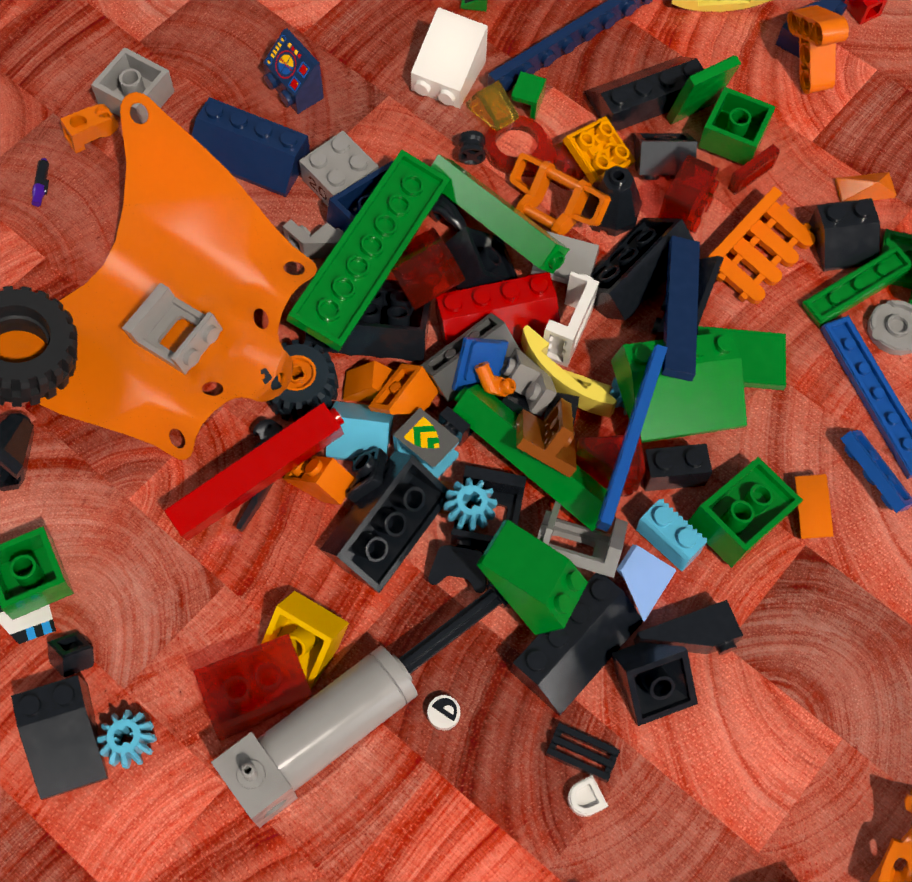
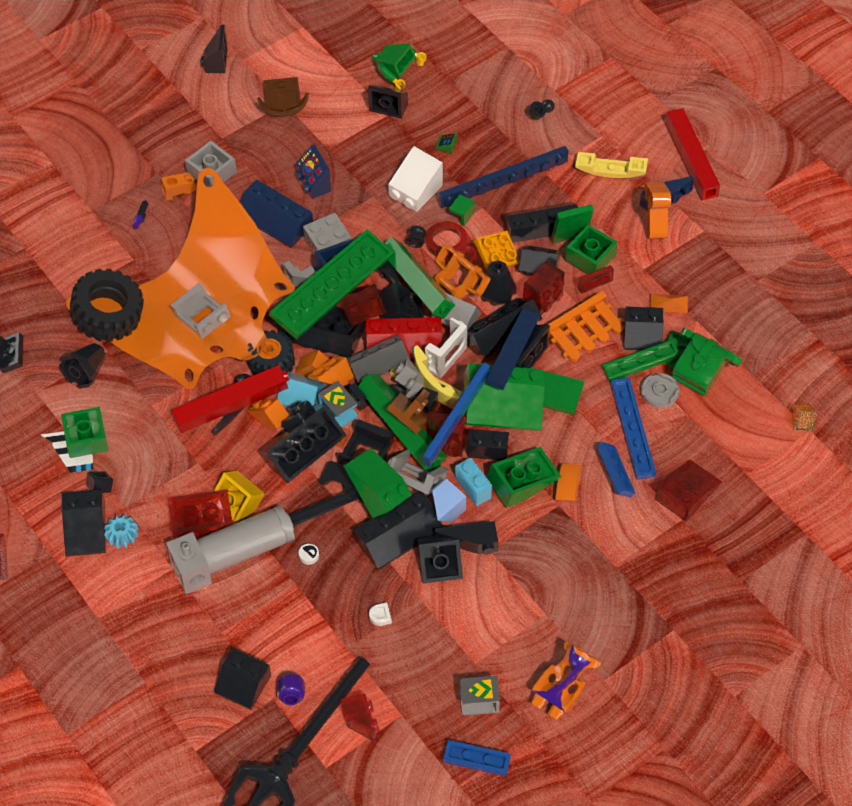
camera: 15 degrees right, 10 degrees down
medium azure gear [443,477,497,532] -> none
blue piece [452,337,509,391] -> none
clear yellow slope [466,80,519,131] -> none
orange arm [474,361,516,397] -> none
black tile [545,723,620,783] -> none

